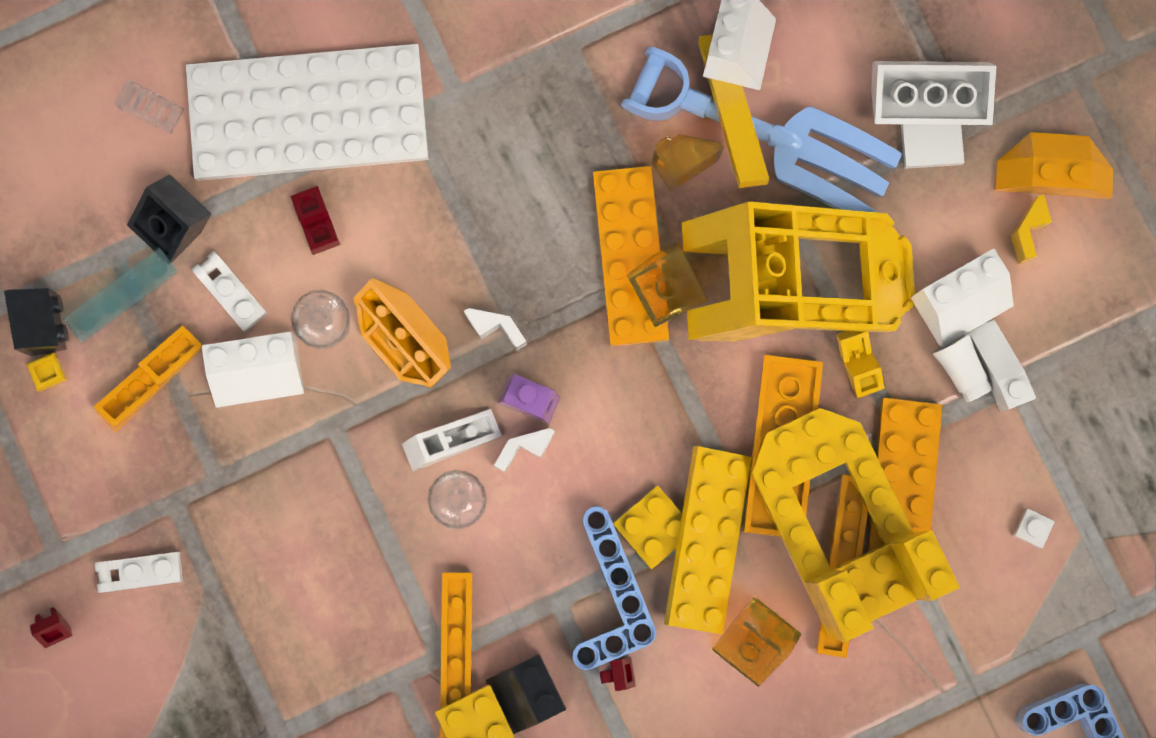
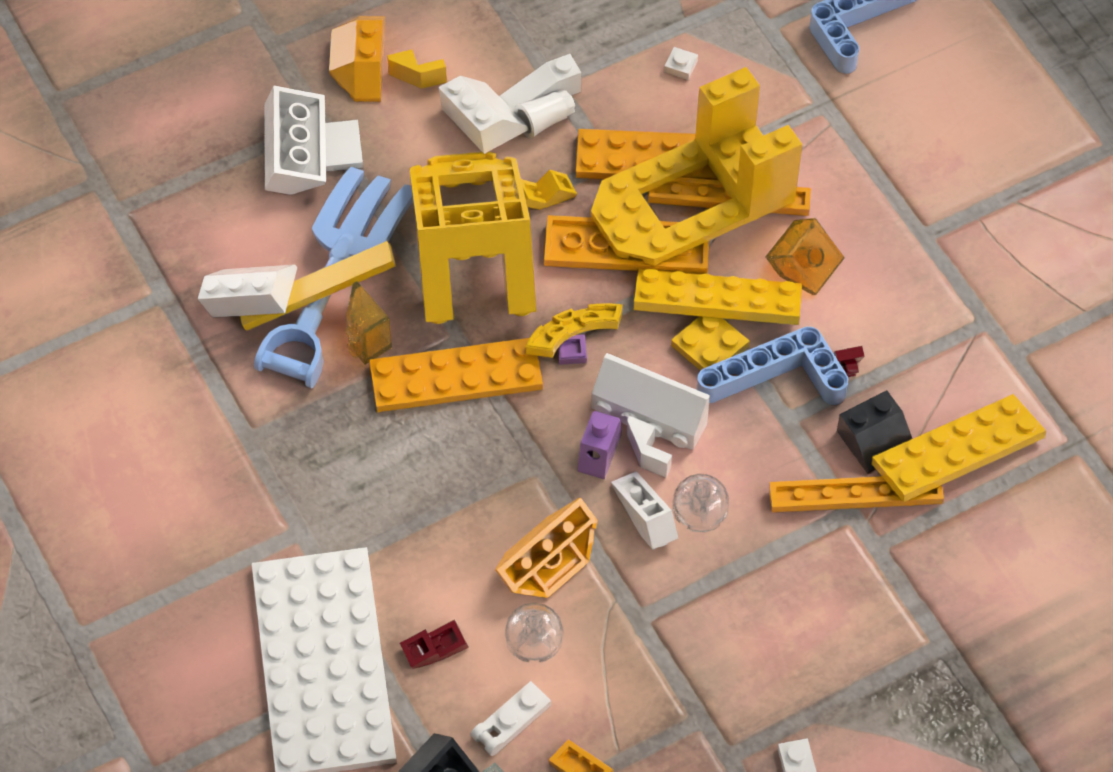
camera: 90 degrees left, 25 degrees down
white slope [202,332,305,408] -> none
white slope [464,308,527,351] -> none
clear yellow slope [627,241,708,327] -> none
none -> yellow tile [525,303,623,358]
none -> medium lavender tile [558,334,587,365]
none -> white slope [591,353,710,450]

